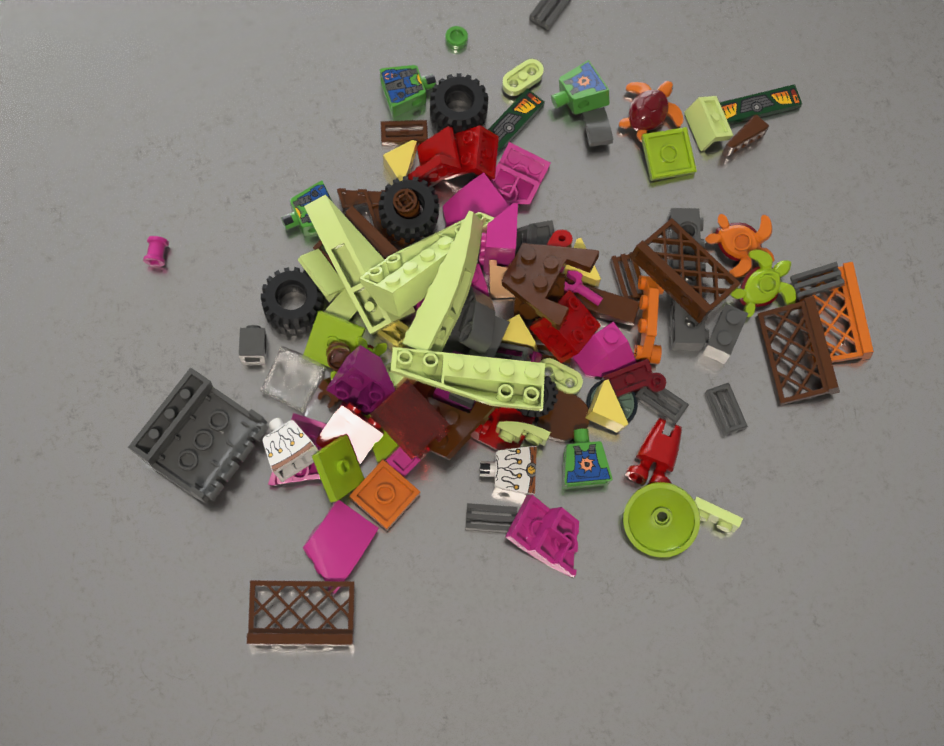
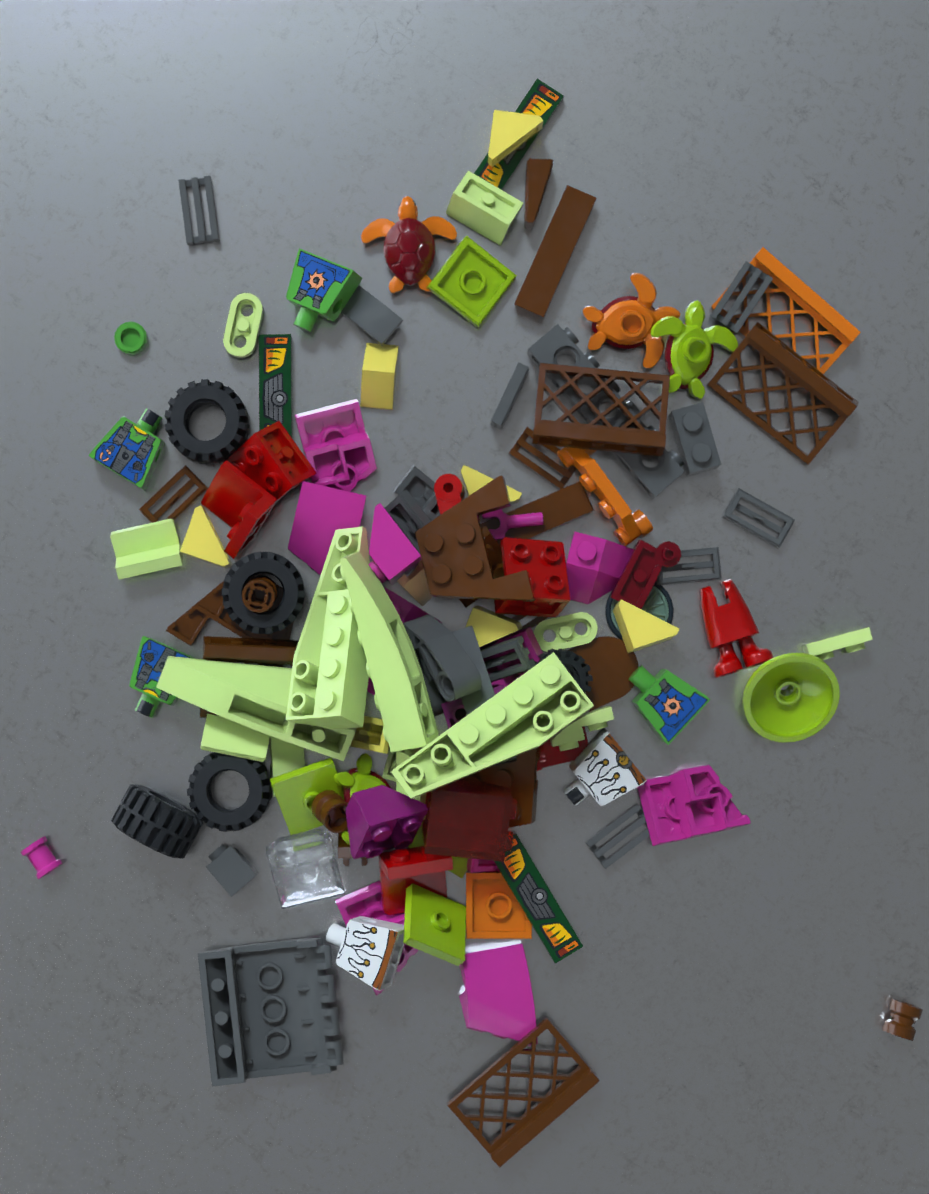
camera: 35 degrees left, 15 degrees up
none -> yellowish green panel [110,519,183,580]
none -> black tyre [111,784,203,859]
none -> light yellow slope [360,343,399,410]
none -> light yellow slope [488,110,543,167]
none -> tile [488,833,583,964]
none -> dark grey tile [490,362,529,429]
none -> reddish brown slope [514,185,597,317]

